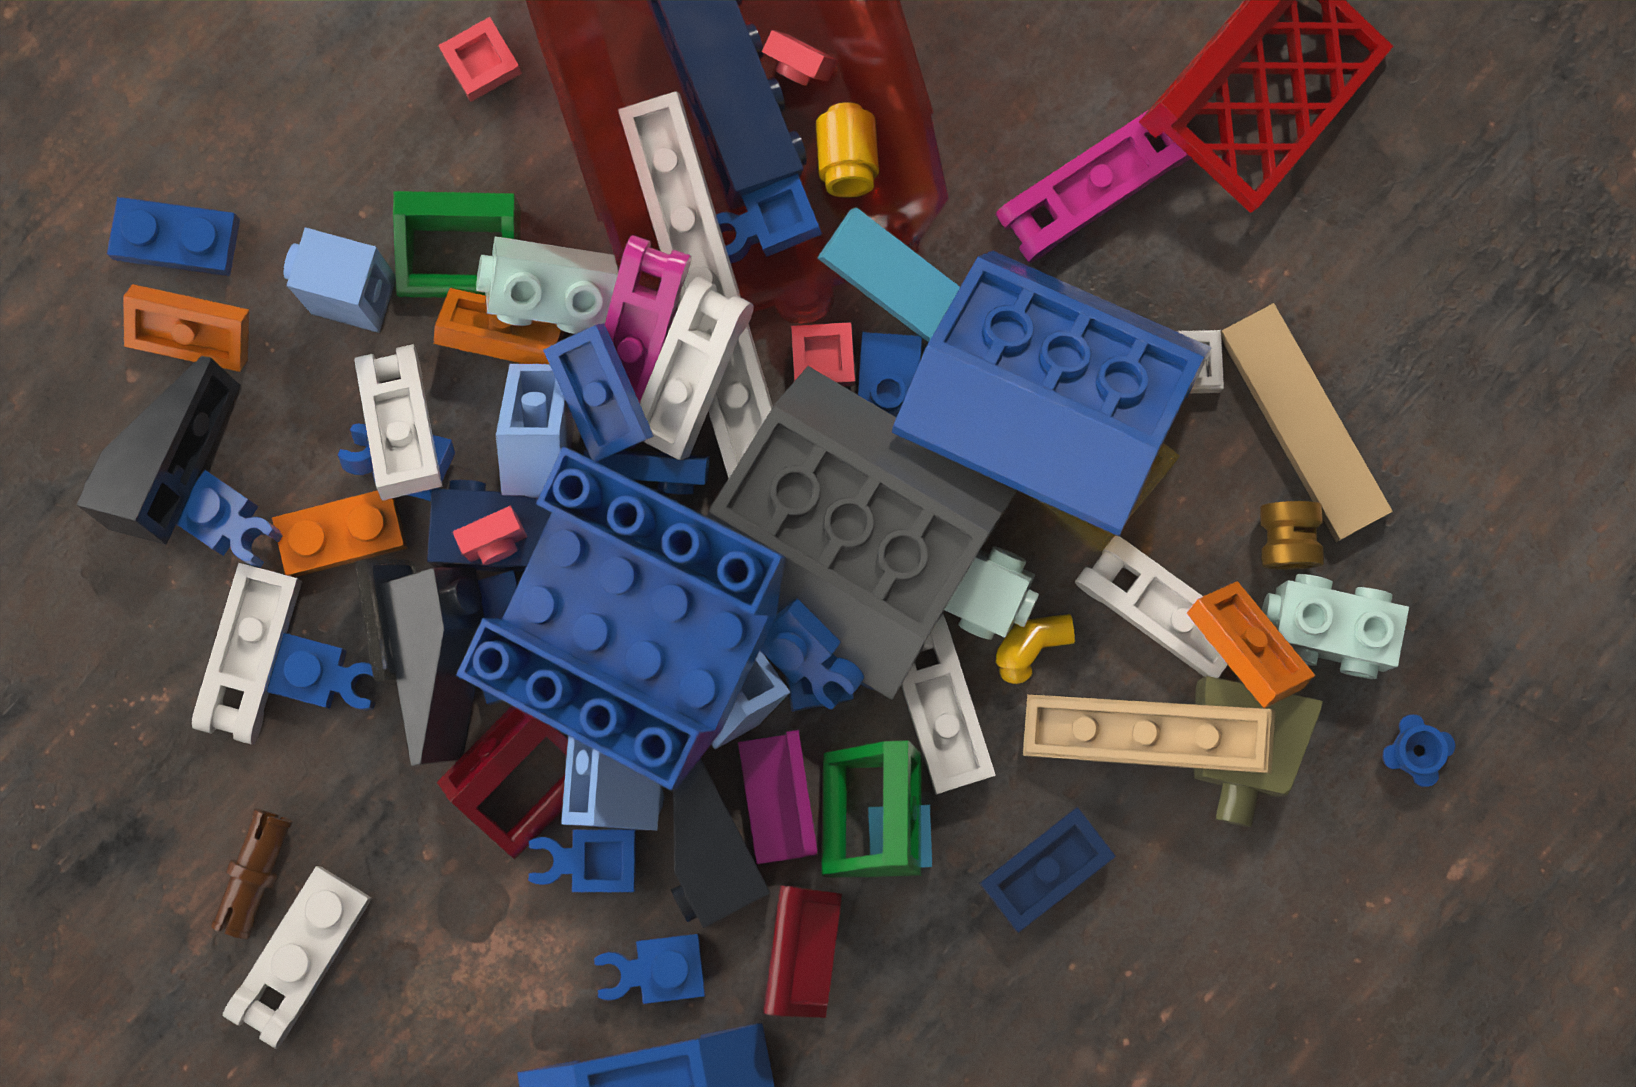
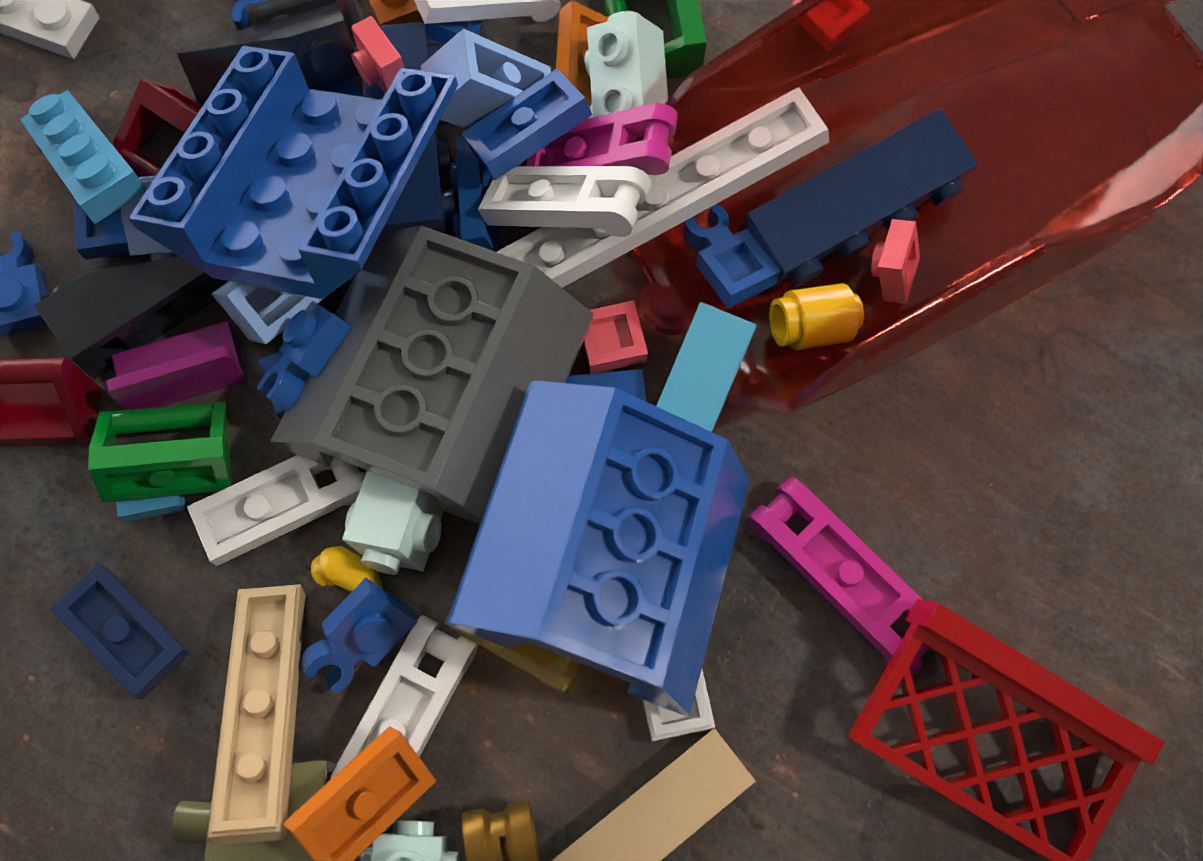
camera: 80 degrees right, 10 degrees down
none -> dark azure plate [20,90,147,224]
none -> blue plate [300,578,417,693]

